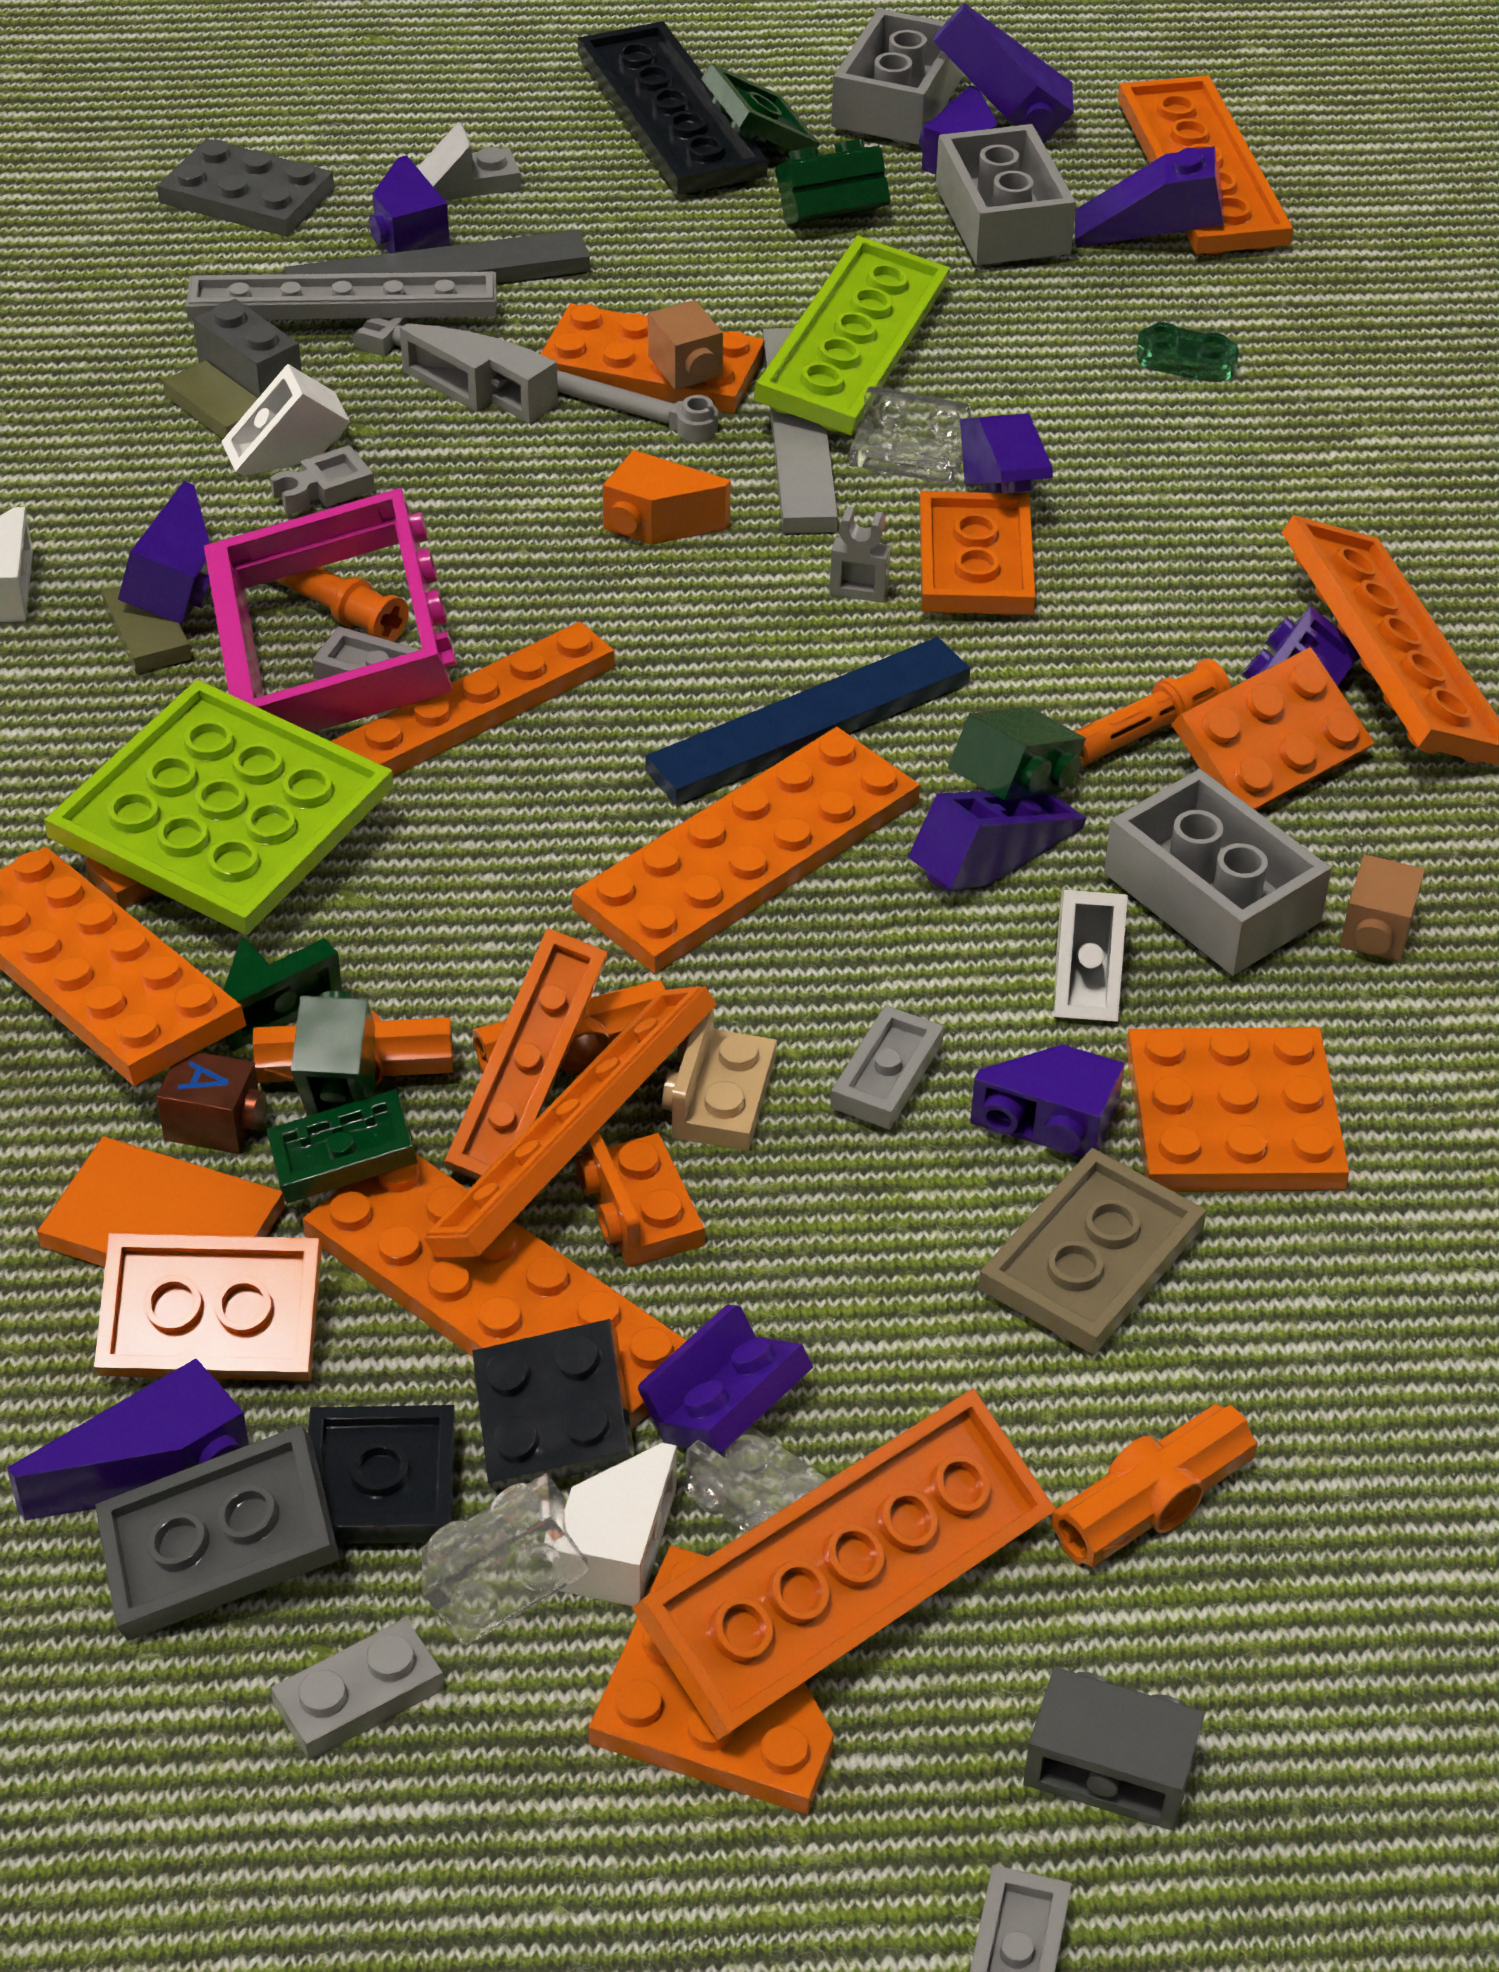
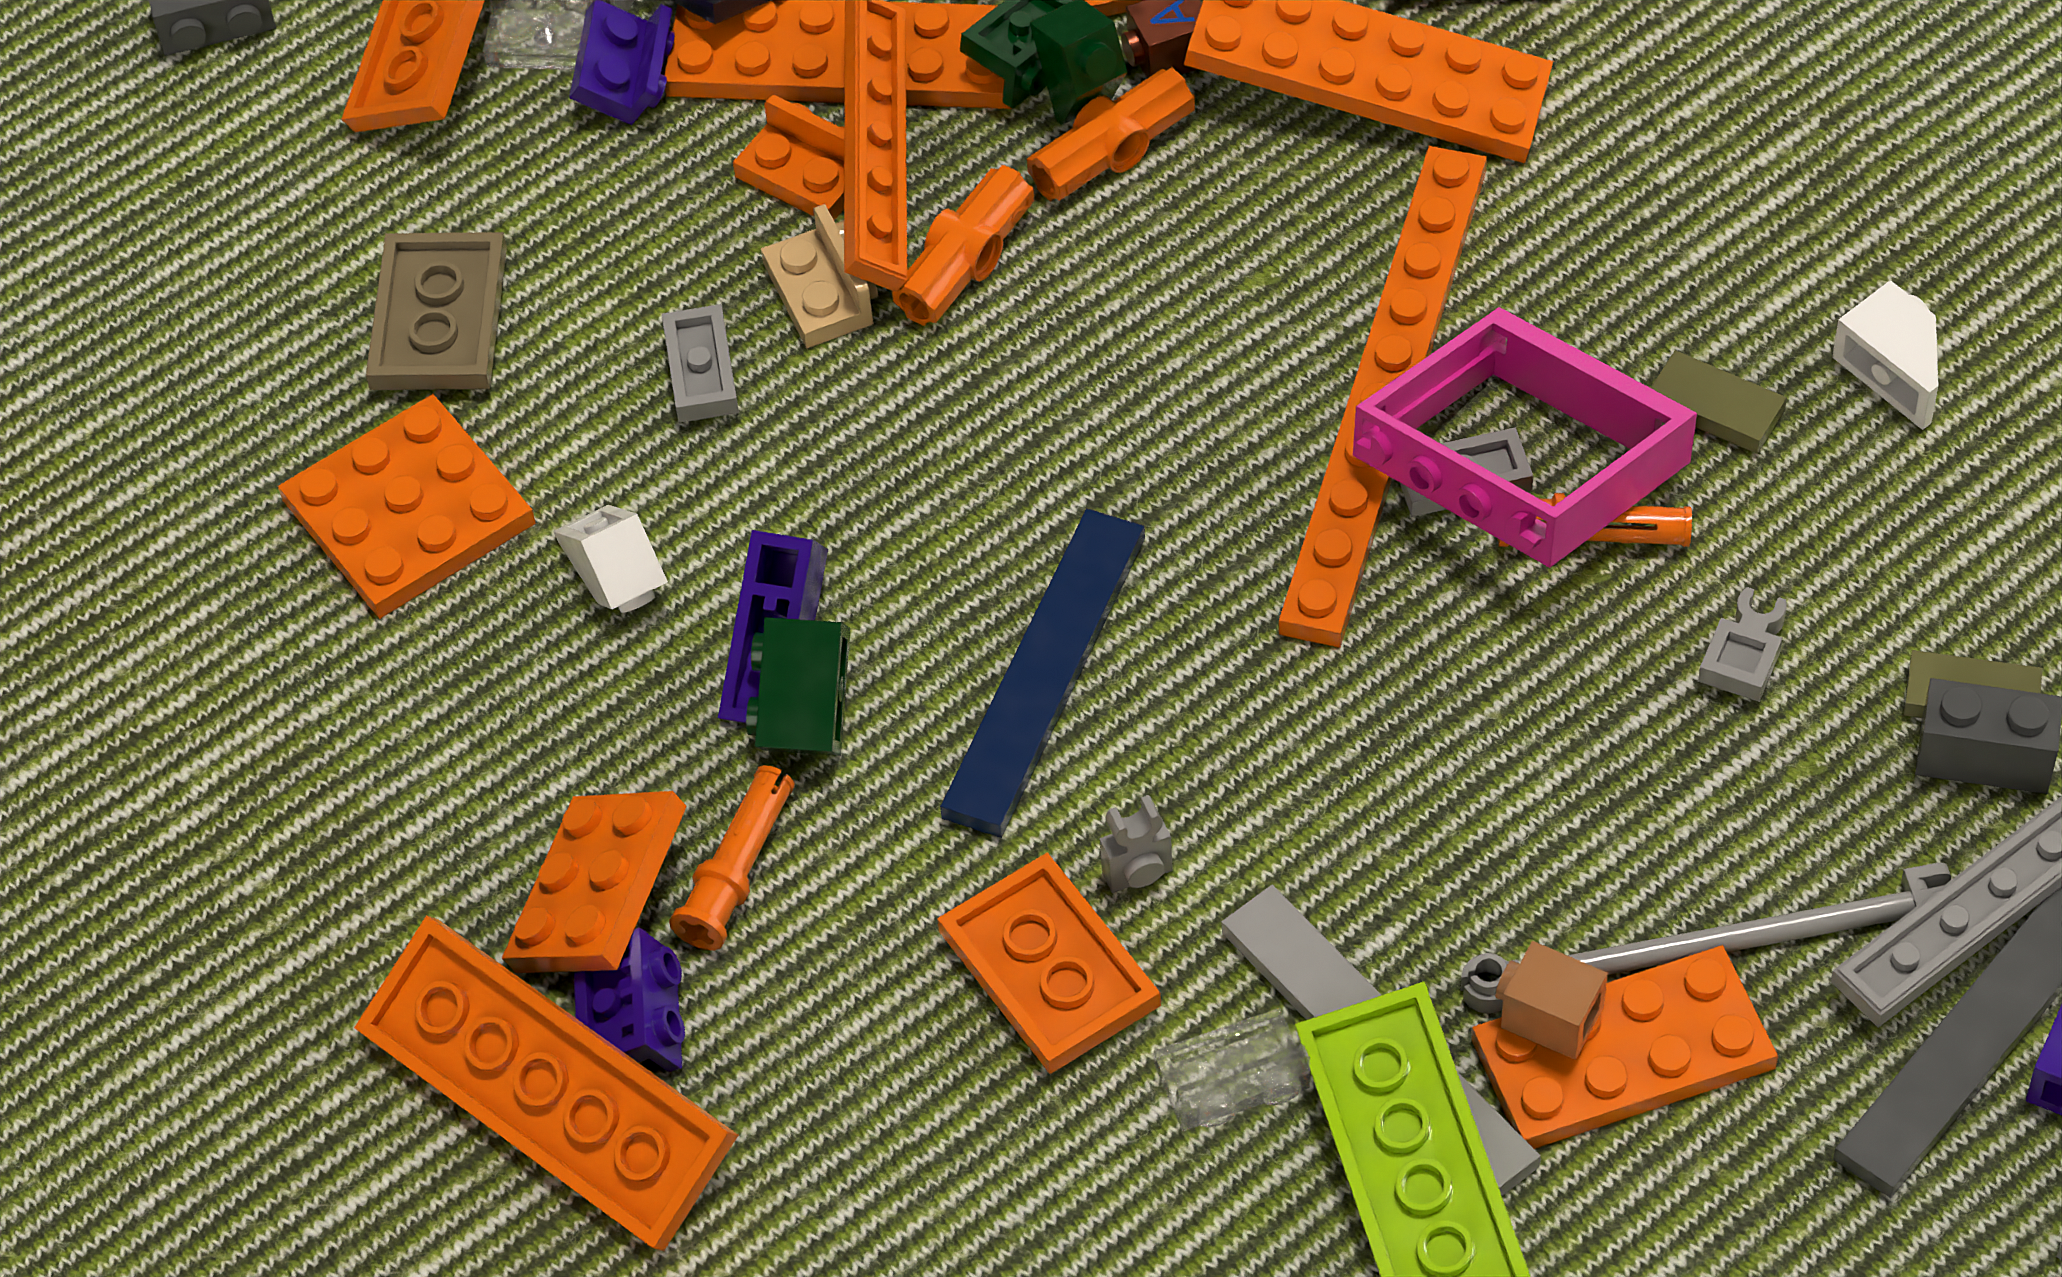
camera: 150 degrees right, 10 degrees up
lime plate [44,679,394,936] -> none
dark purple slope [118,481,211,625] -> none
white slope [221,364,350,476] -> none
dark green slope [223,938,342,1051] -> none
light grey slope [400,323,558,424] -> none
orange plate [444,928,608,1180] -> none
orange plate [572,726,920,974] -> none
orange slope [603,450,731,544] -> none
dark purple slope [960,413,1053,493] -> none
dark purple slope [970,1044,1125,1158] -> none
orange piece [1051,1404,1258,1568] -> none
light grey brick [1104,768,1332,976] -> none
medium nougat brick [1340,854,1425,962] -> none

